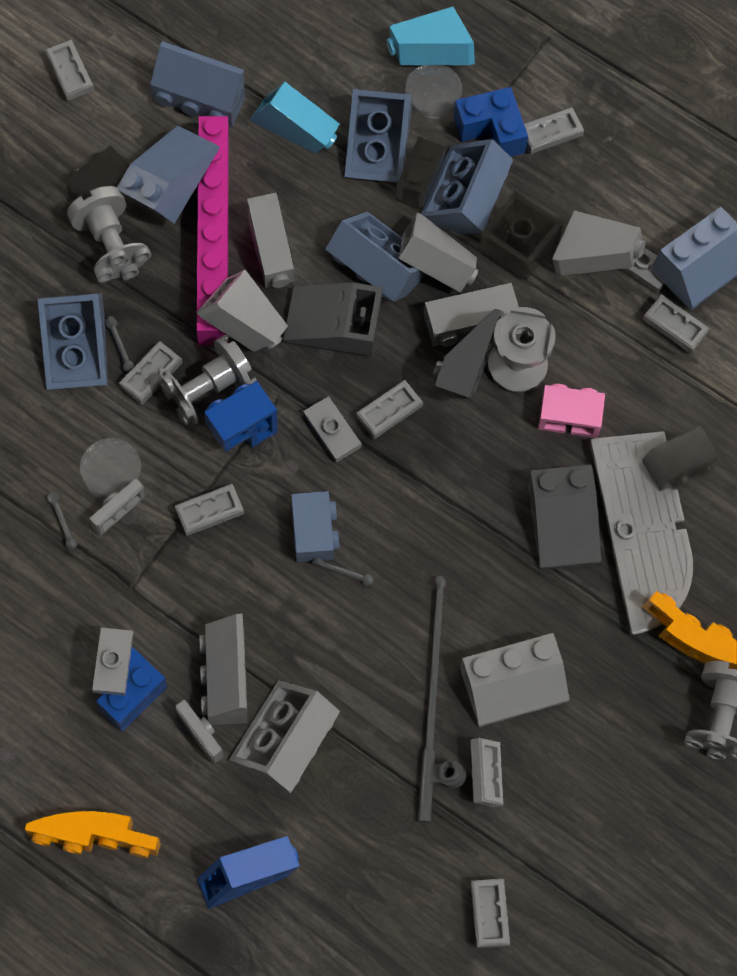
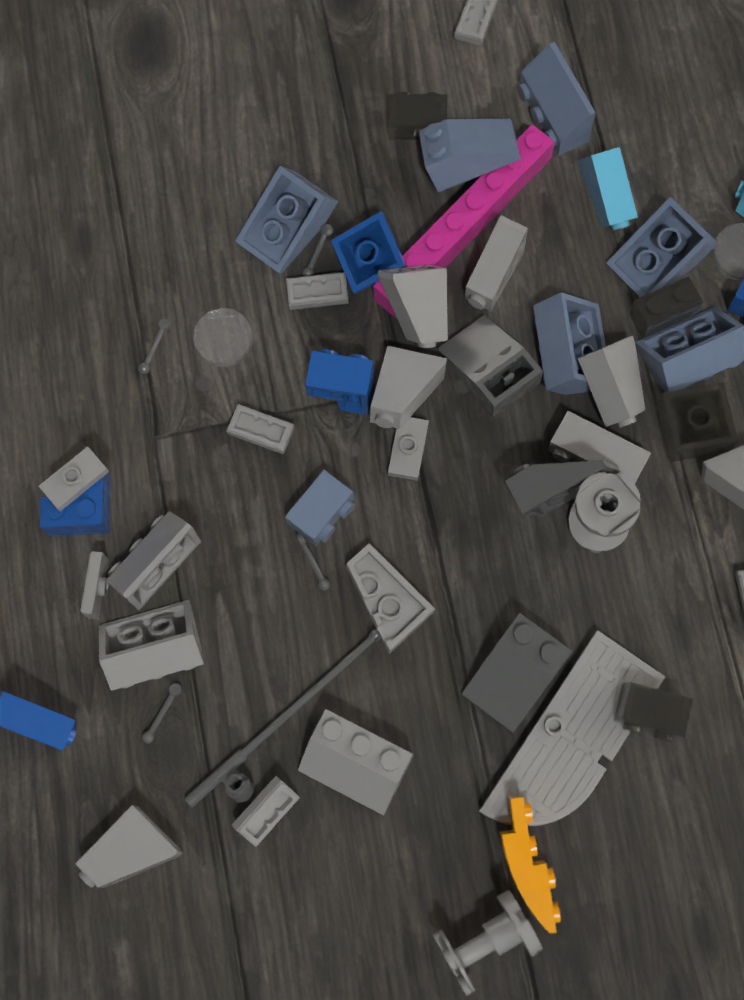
camera: 55 degrees right, 5 degrees up
light grey piece [67,186,152,283] -> none
light grey plate [89,478,145,536] -> none
light grey piece [160,335,257,425] -> none
light grey plate [356,380,423,439] -> none
light grey plate [471,879,510,949] -> none
bright pink piece [538,384,605,438] -> none
none -> light grey slope [76,805,183,888]
none -> dark grey hinge [142,683,182,744]
none -> blue slope [331,212,406,294]
none -> light grey wing [346,544,435,654]
none -> light grey slope [370,346,447,429]

